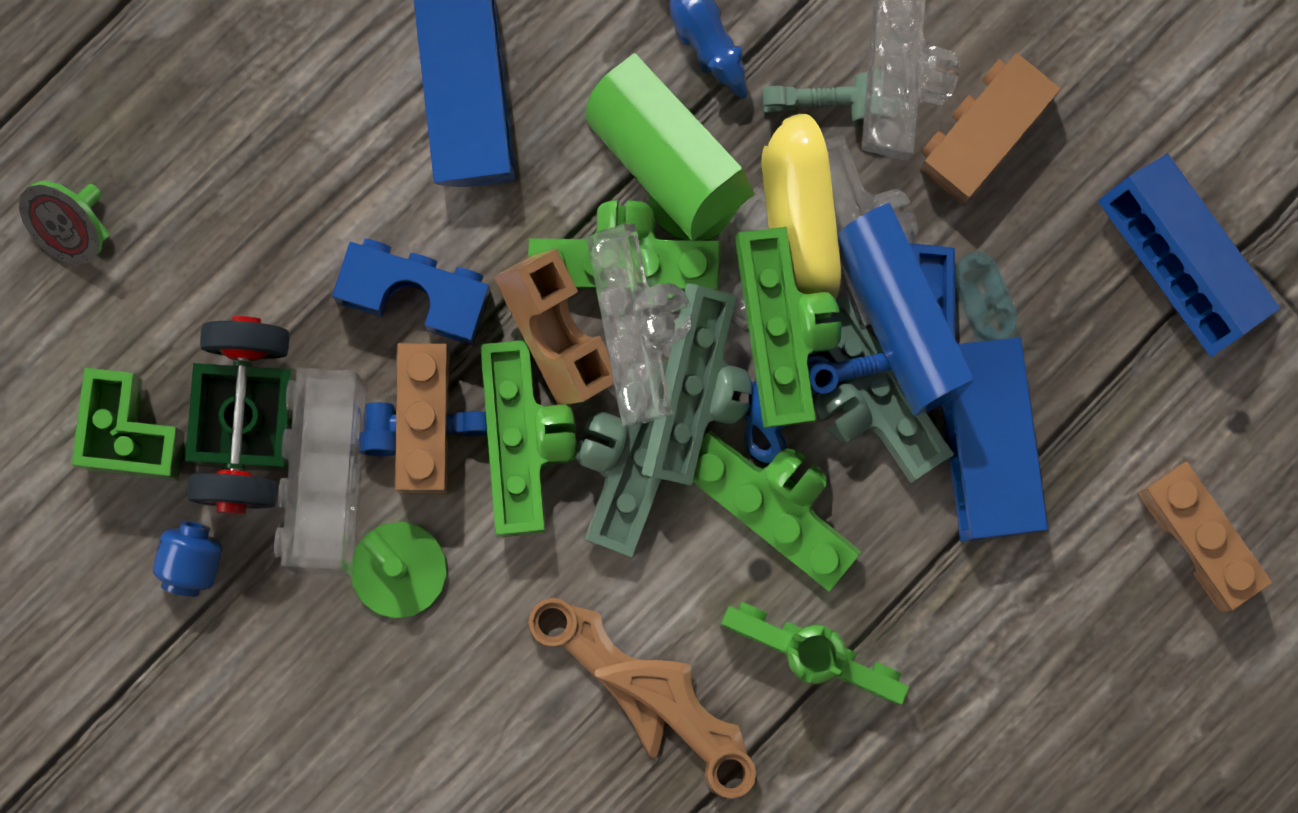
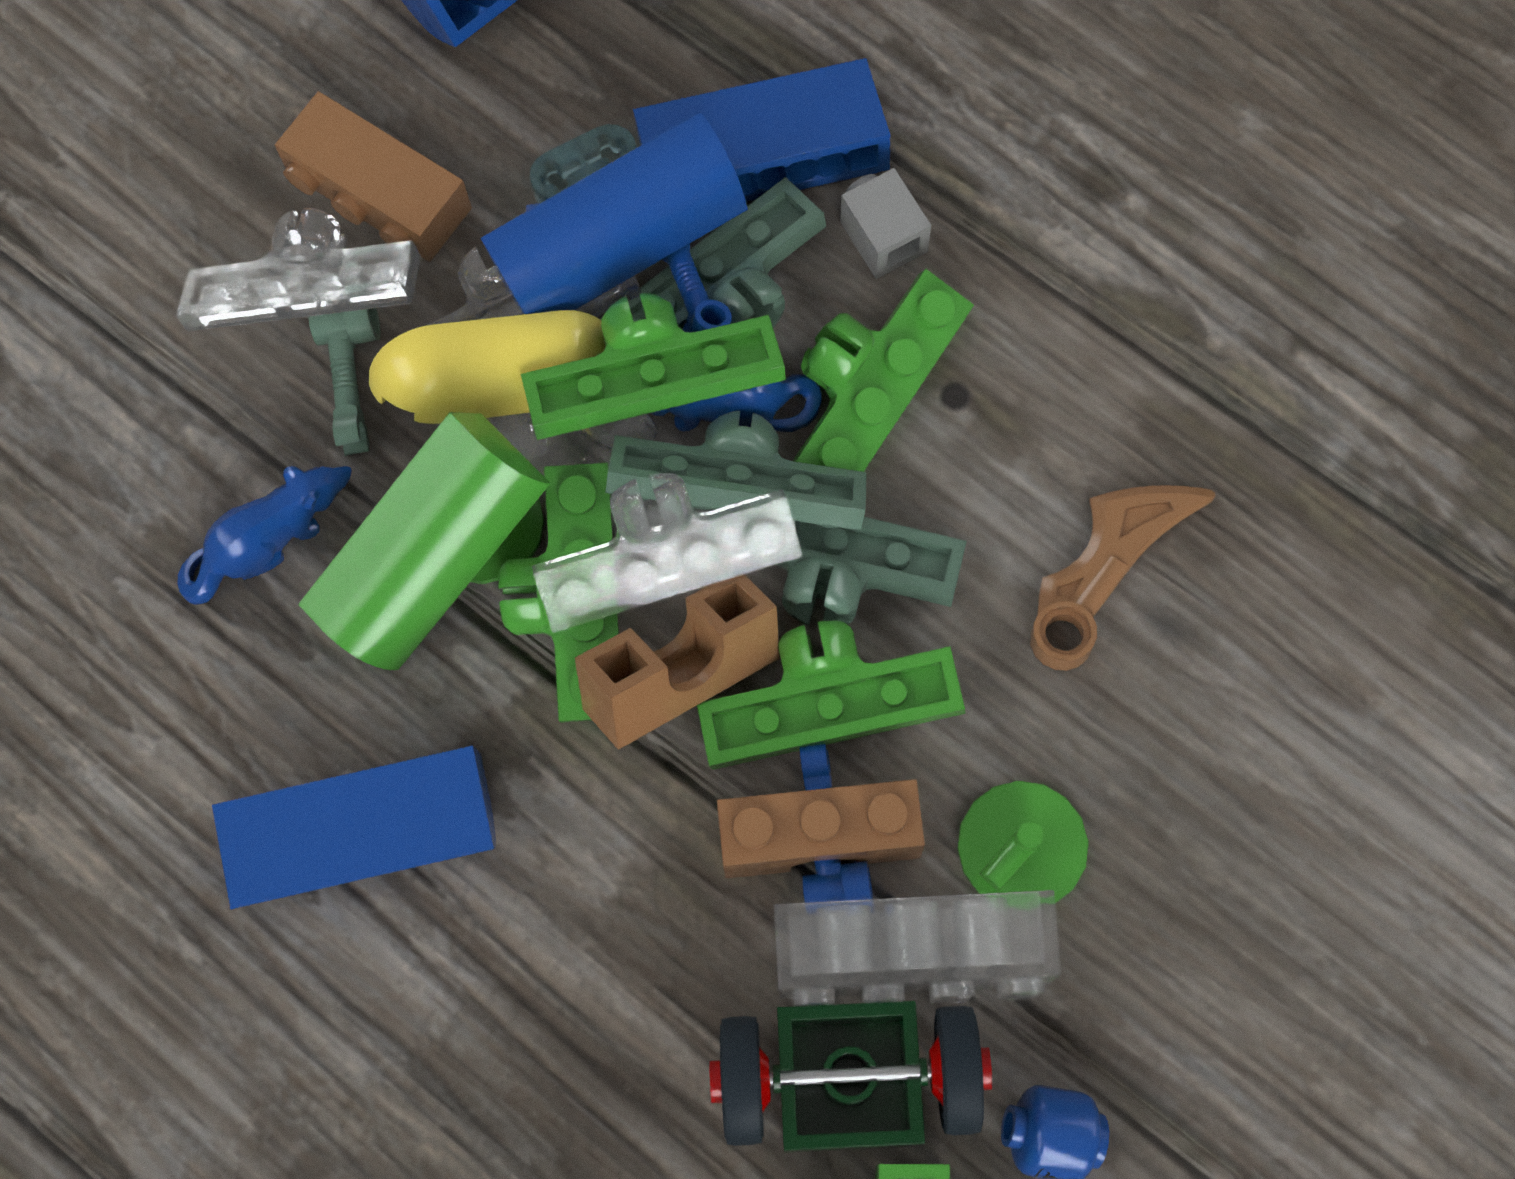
camera: 90 degrees left, 10 degrees down
blue arch [332,238,491,346] -> none
medium nougat piece [594,660,756,799] -> none
bright green plate [720,602,910,705] -> none
none -> light grey brick [840,168,931,279]

